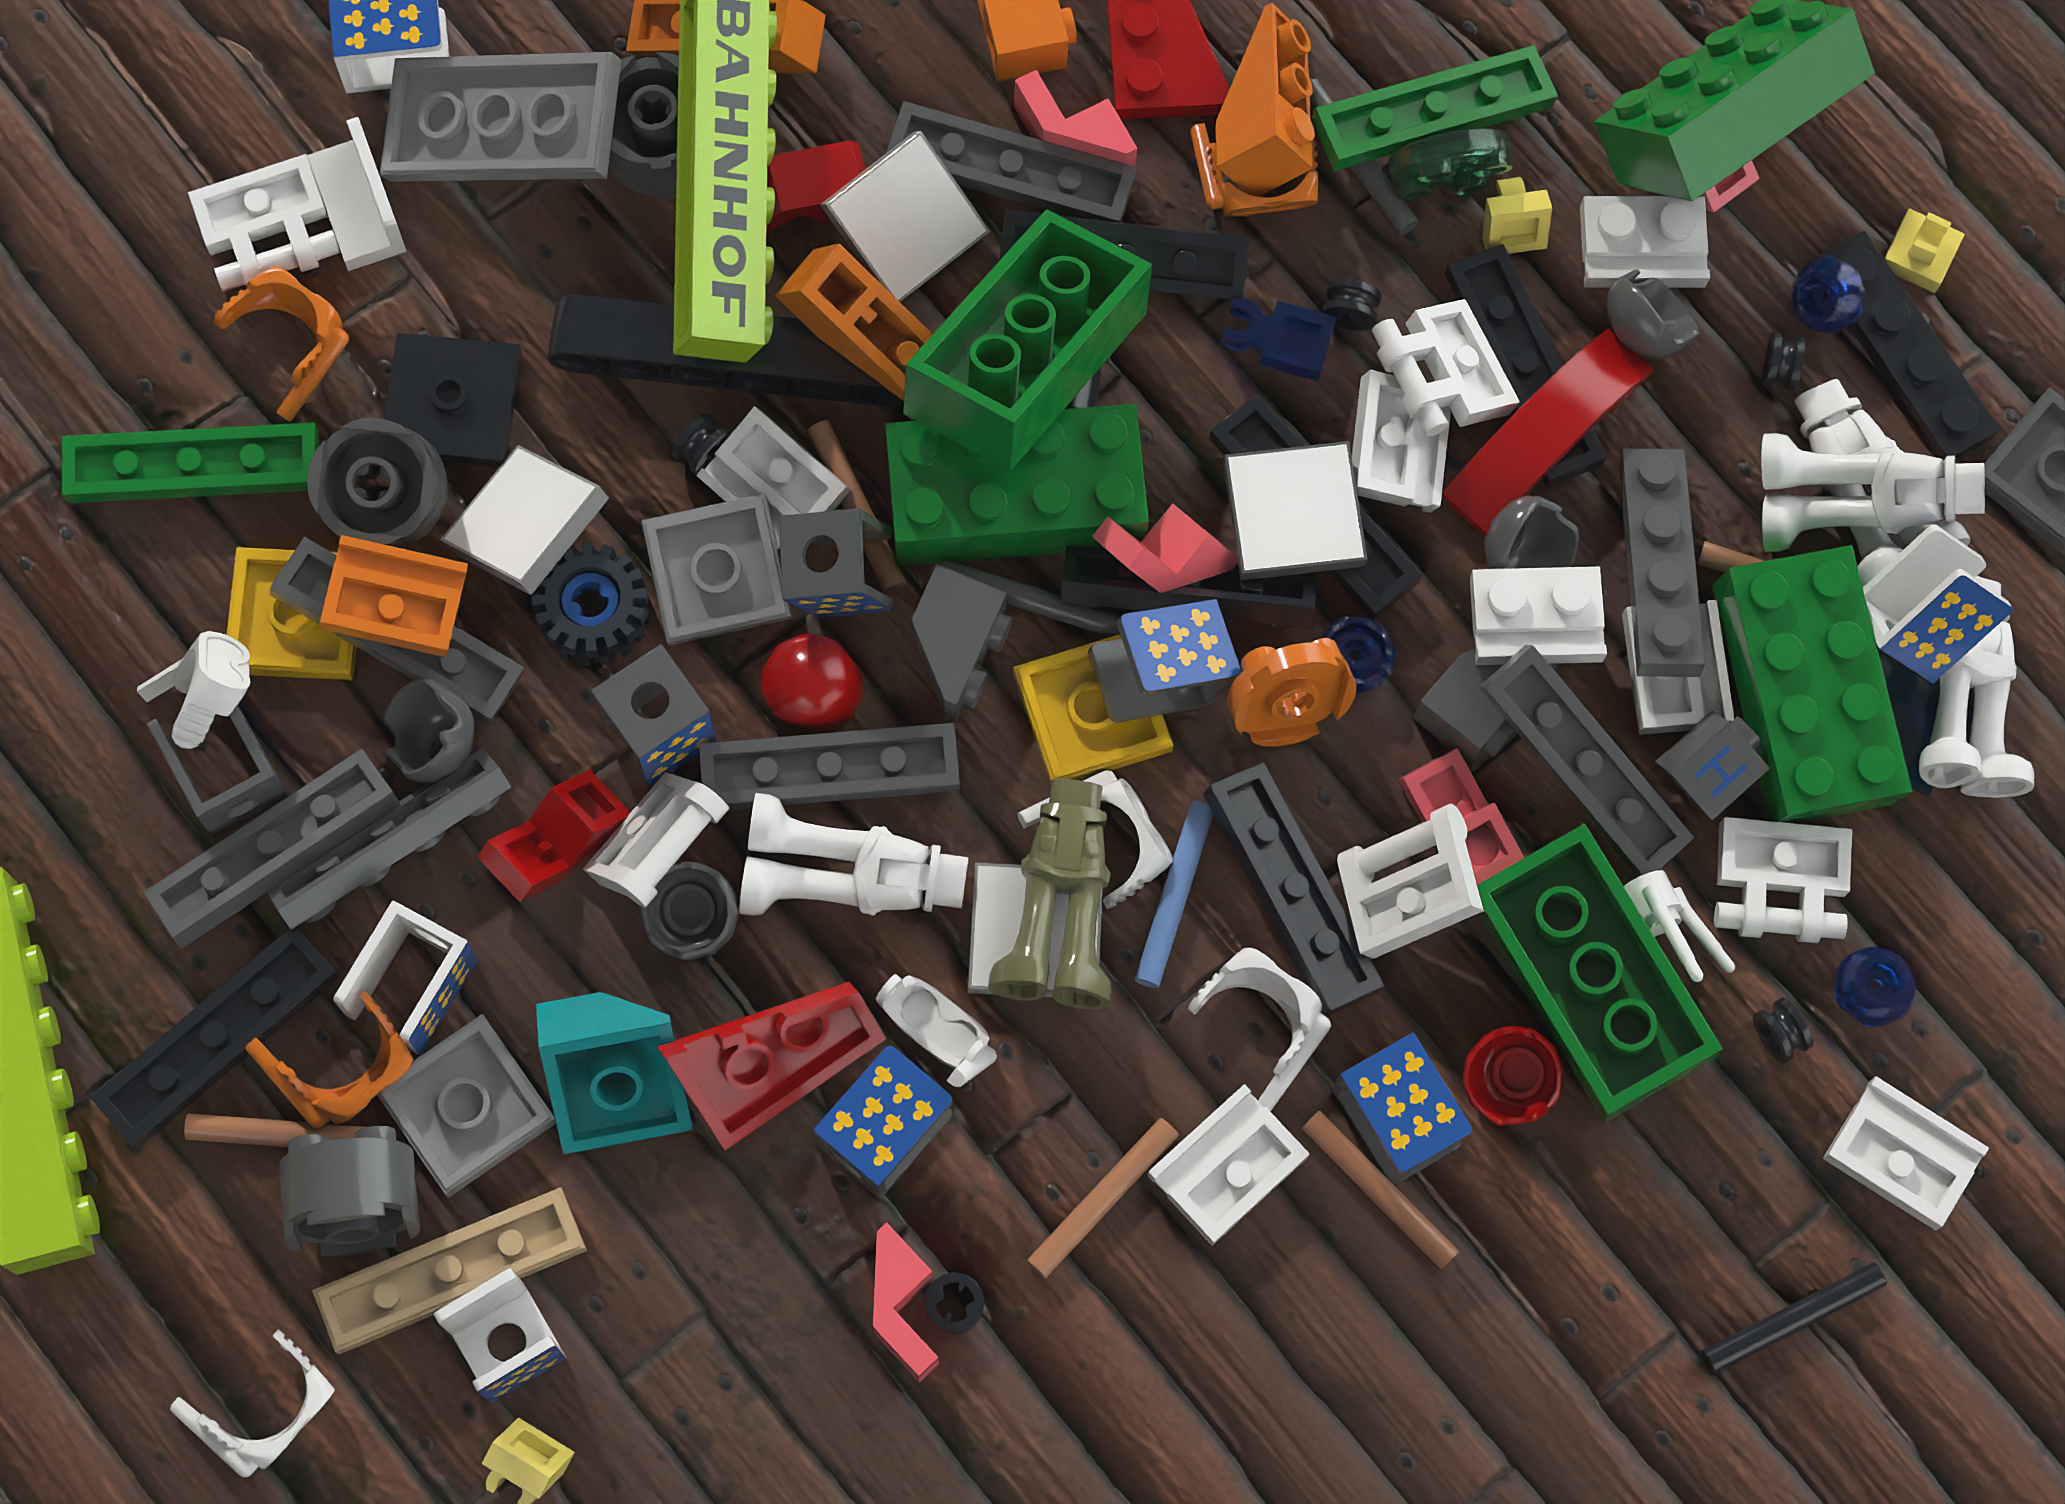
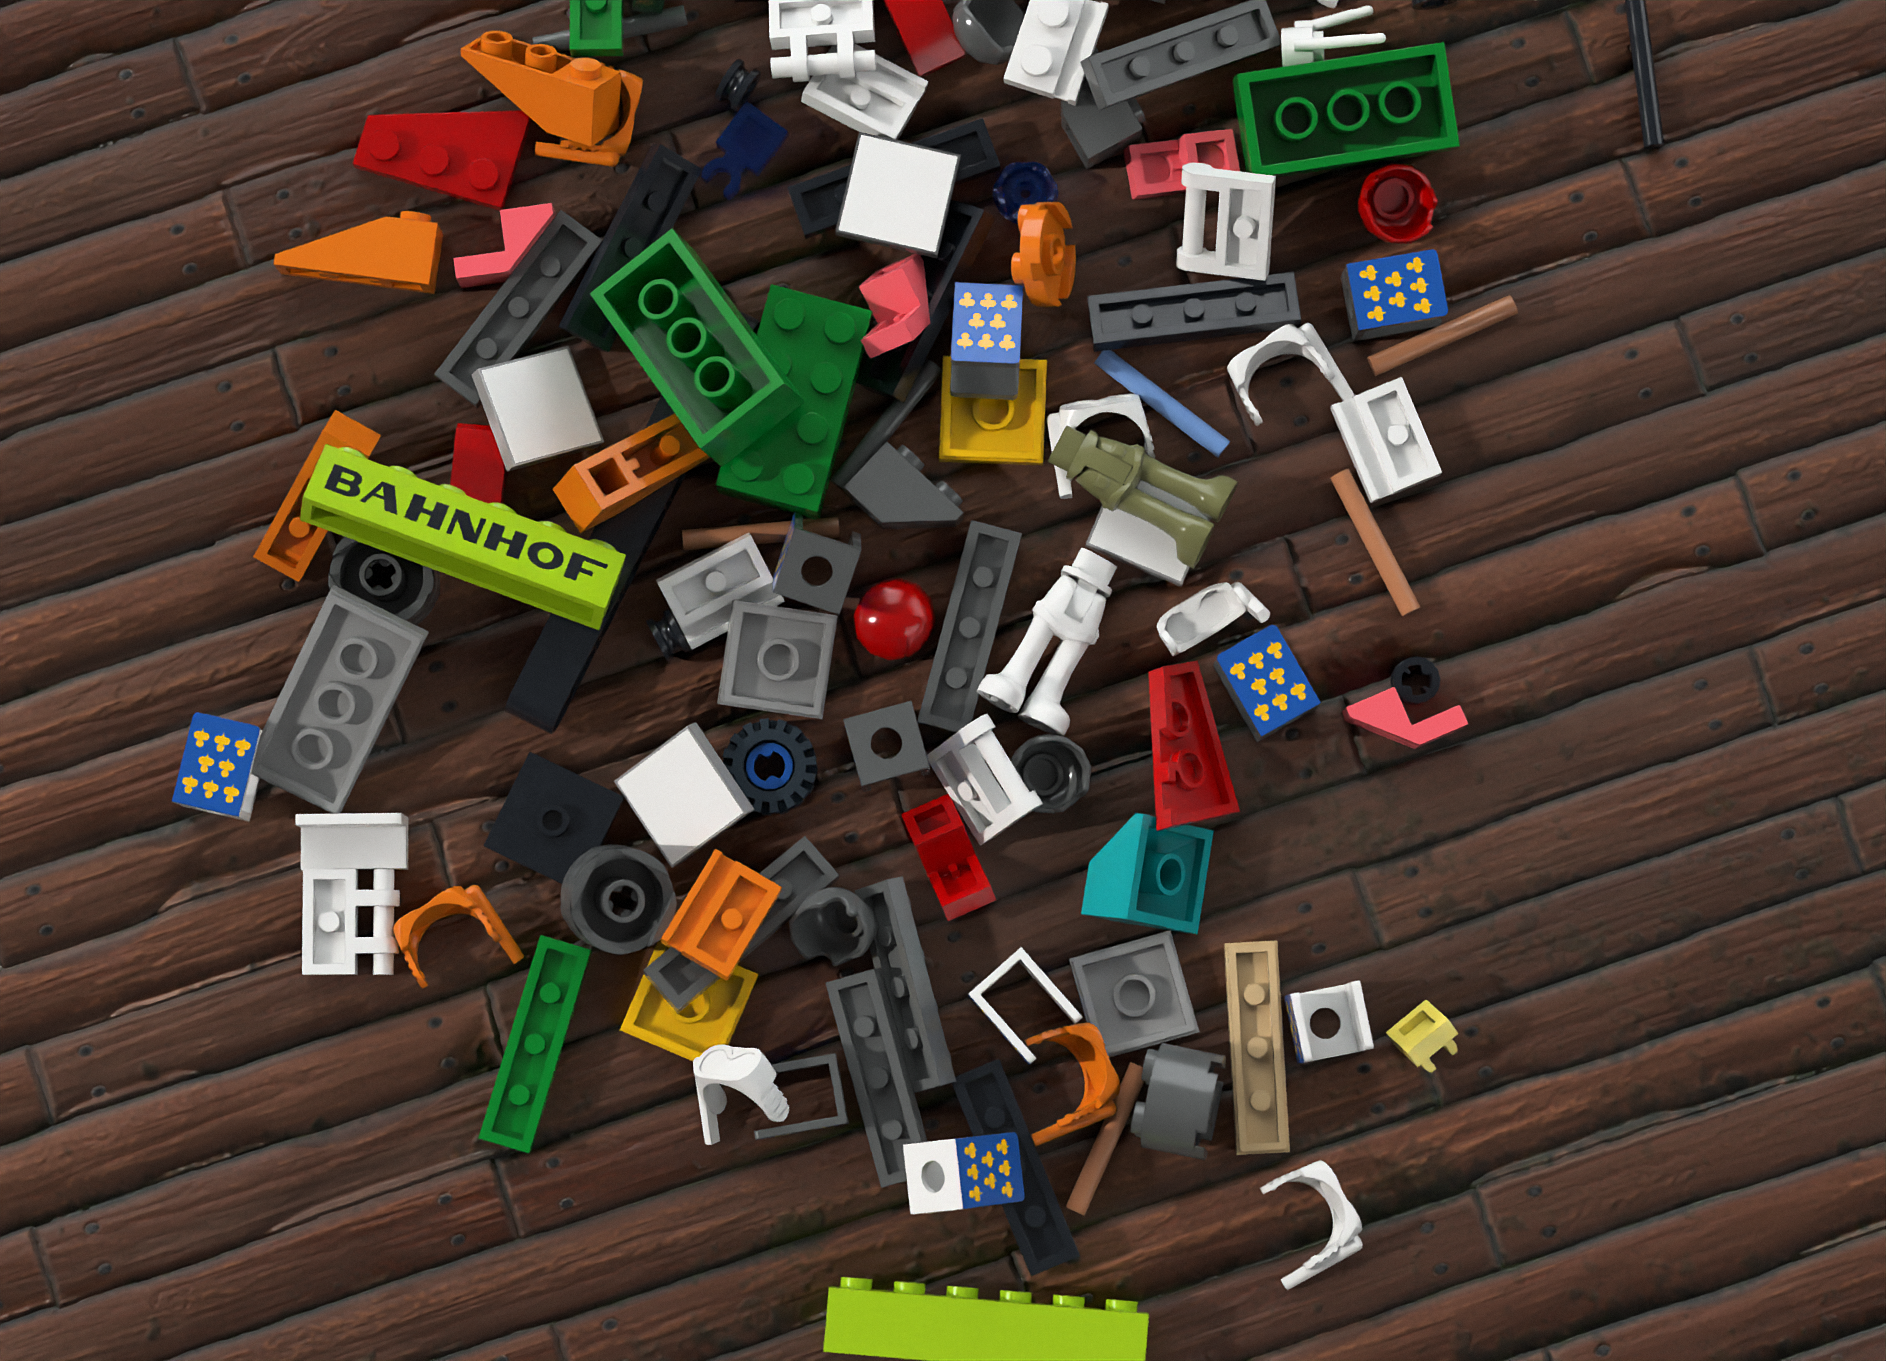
camera: 65 degrees left, 10 degrees up
none -> piece [903,1132,1025,1214]

